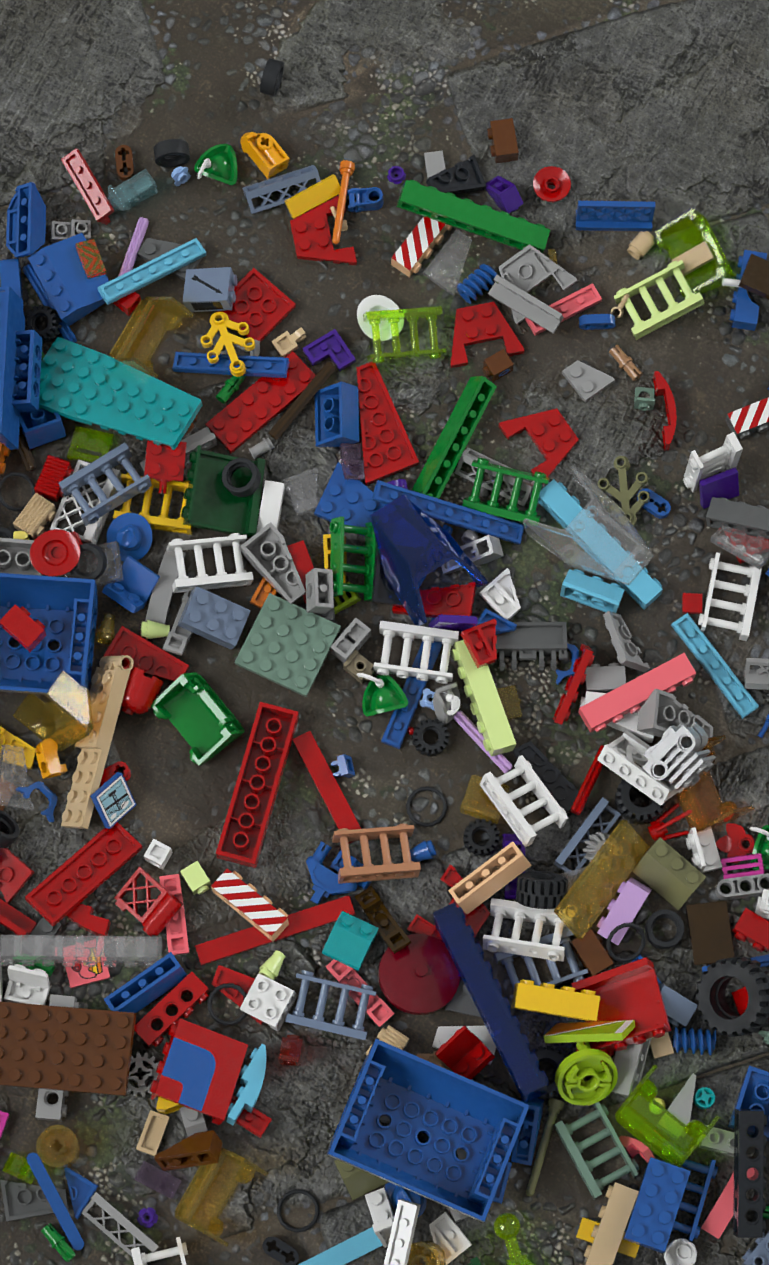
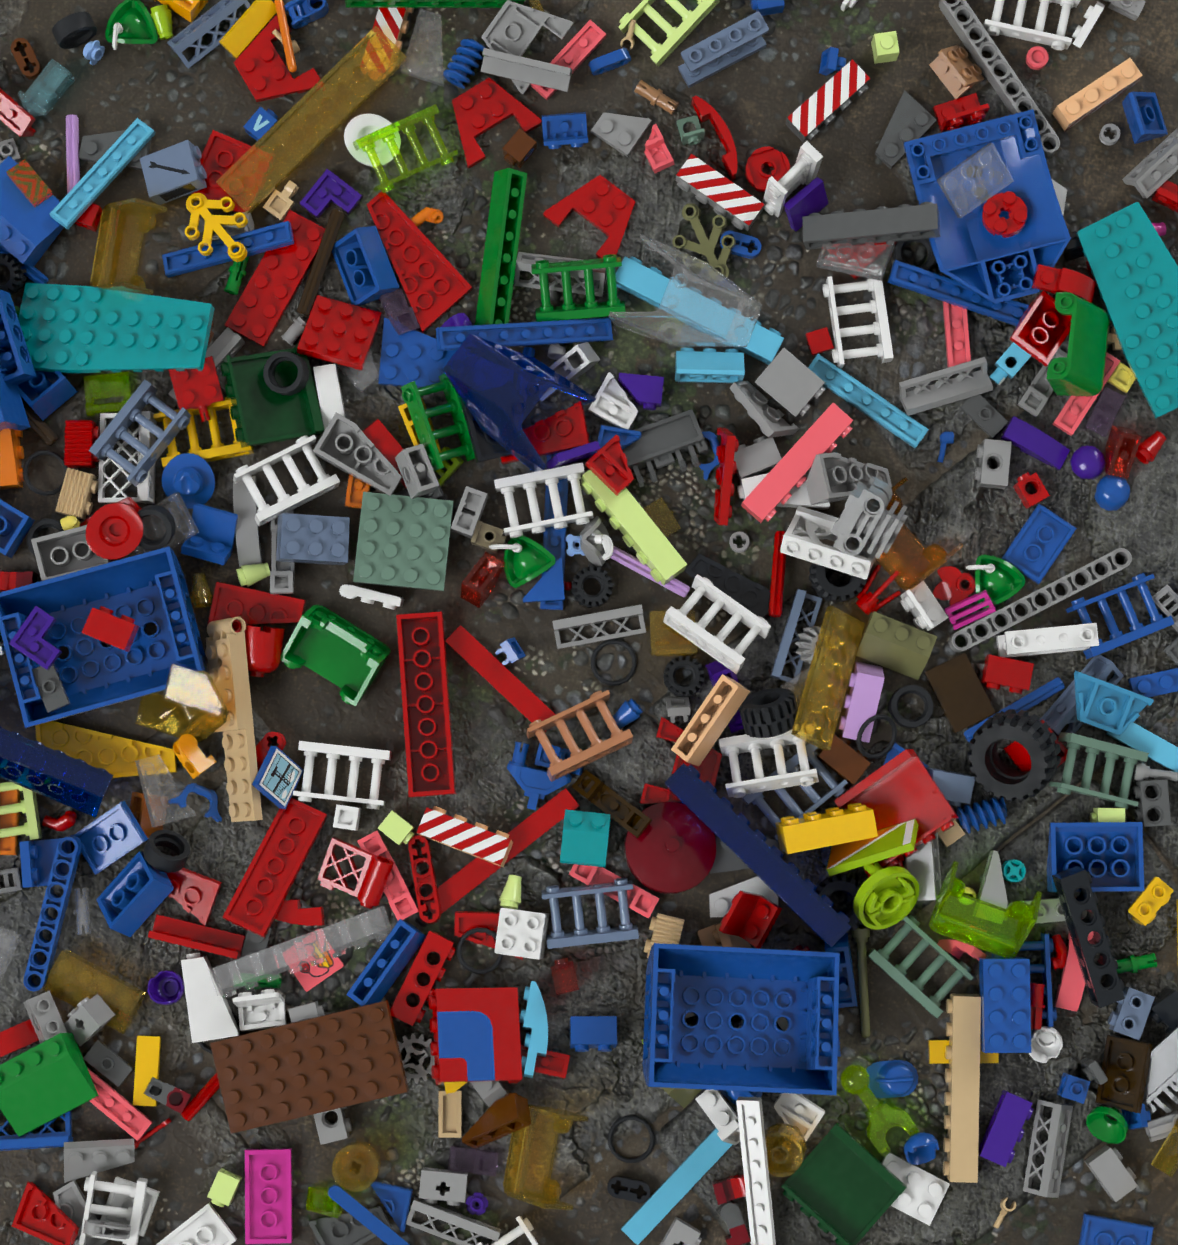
camera: 20 degrees left, 10 degrees up
none -> lime cone [150,5,173,40]
none -> clear yellow plate [216,26,408,214]
none -> blue brick [243,106,280,146]
none -> white fence [293,741,392,810]
none -> red plate [297,295,382,370]
none -> white hinge [339,584,404,610]
none -> red beam [408,835,441,924]
none -> orange arm [410,207,444,227]
none -> light grey brick [419,1167,469,1206]
none -> clear red slope [461,552,505,608]
none -> blue tile [523,558,565,603]
none -> blue bracket [541,112,588,149]
none -> light grey fence [552,604,646,649]
none -> blue brick [569,1016,617,1052]
none -> dark purple slope [618,373,664,410]
none -> coral slope [645,124,674,174]
none -> light grey tile [666,697,691,723]
none -> brick [675,154,765,231]
none -> sand blue fence [678,11,769,88]
none -> light grey bush [729,531,750,553]
none -> red plate [745,146,790,192]
none -> light grey brick [755,348,826,417]
none -> blue piece [863,1060,918,1098]
none -> red axle [1030,983,1045,1030]
none -> red arm [1050,934,1068,970]

